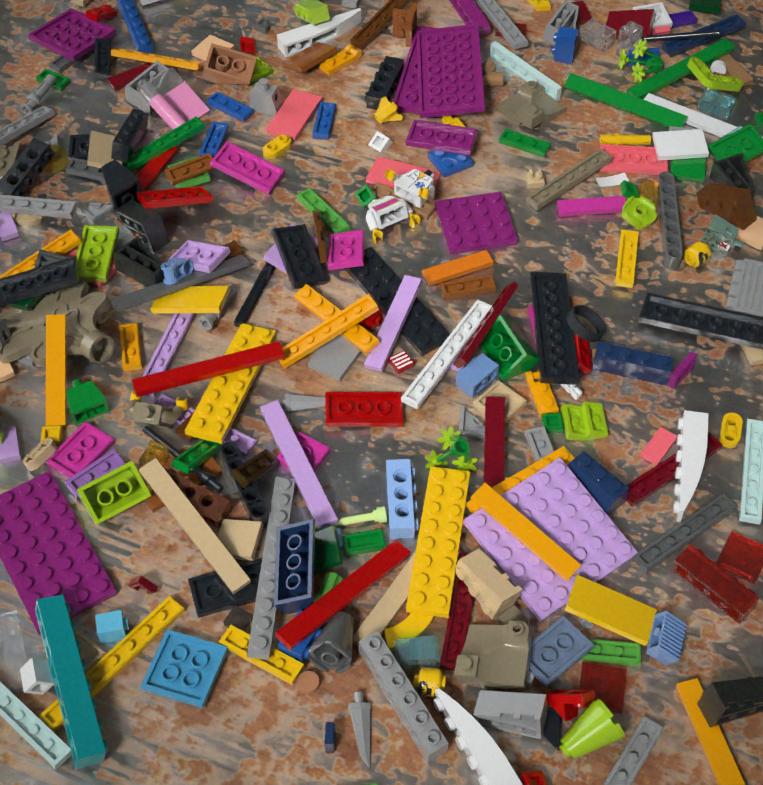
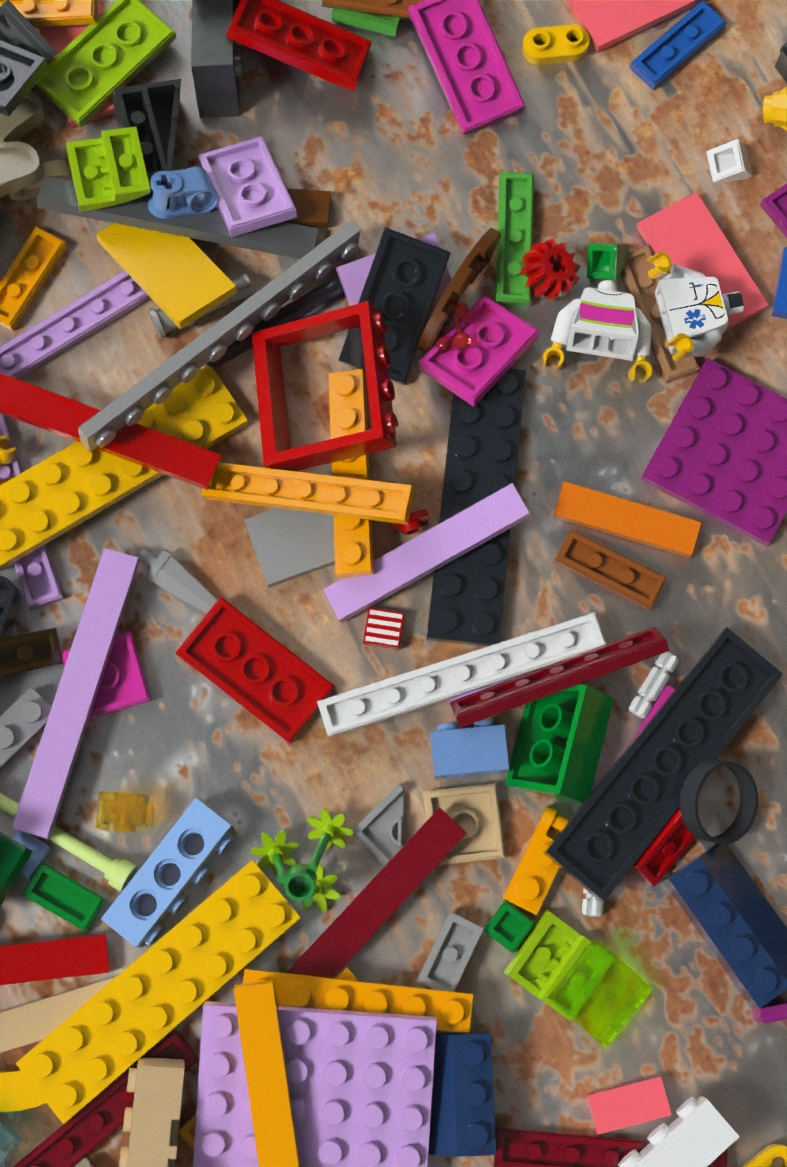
camera: 40 degrees right, 25 degrees up
none -> lime slope [66,127,150,212]
none -> light grey plate [78,220,361,452]
none -> clear yellow brick [95,791,154,833]
none -> red window [252,301,399,471]
none -> clear red piece [434,302,475,354]
none -> red gear [519,238,581,301]
none -> clear neon green tile [547,938,653,1049]
none -> white axle [629,652,679,719]

